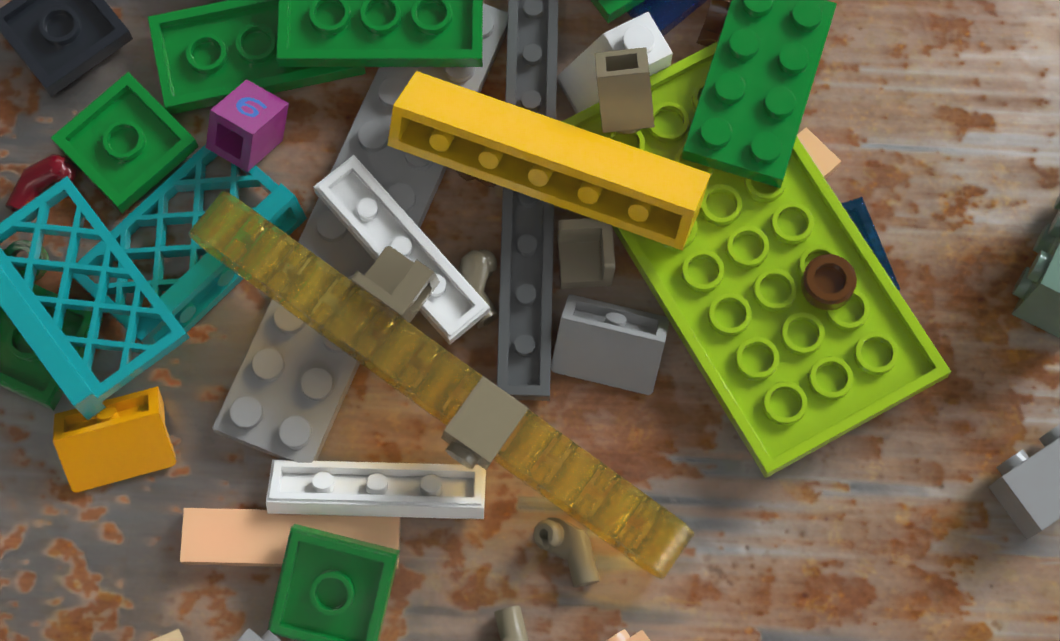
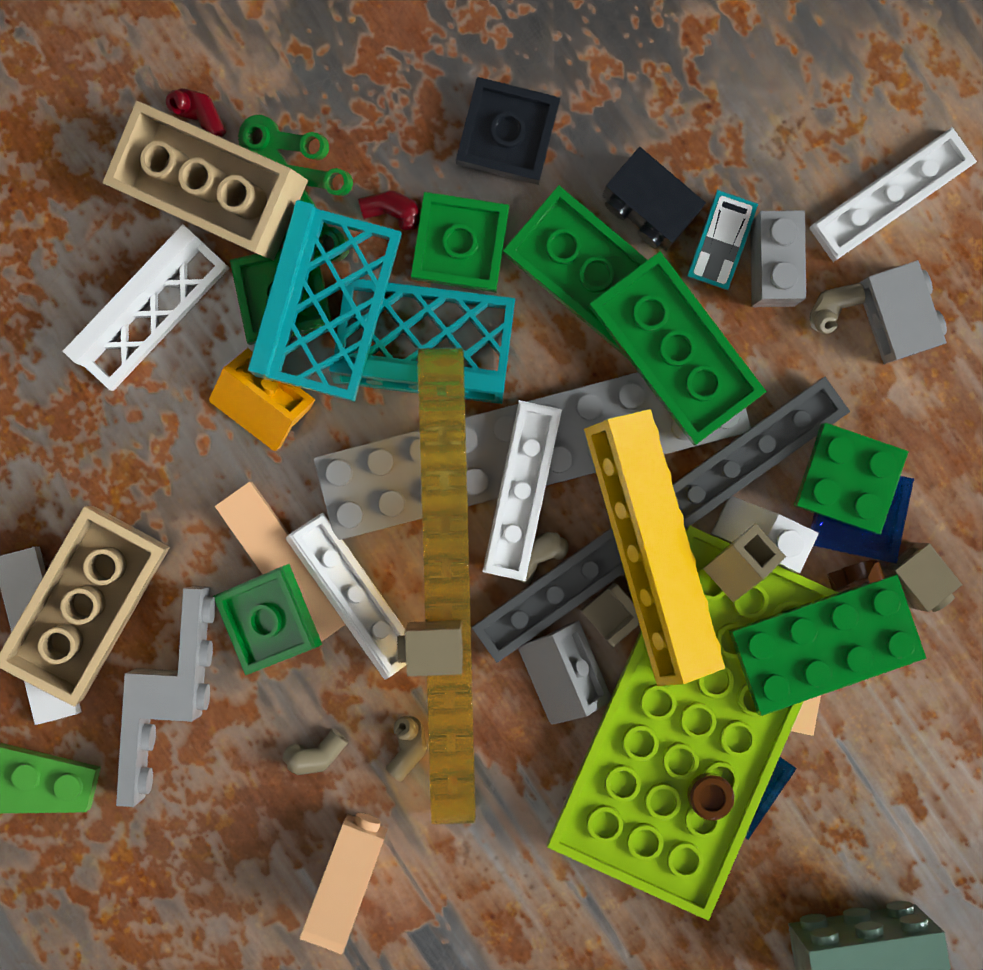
camera: 60 degrees right, 15 degrees up
magenta brick [206,79,289,172] -> none
dark tan panel [351,246,440,325] -> none

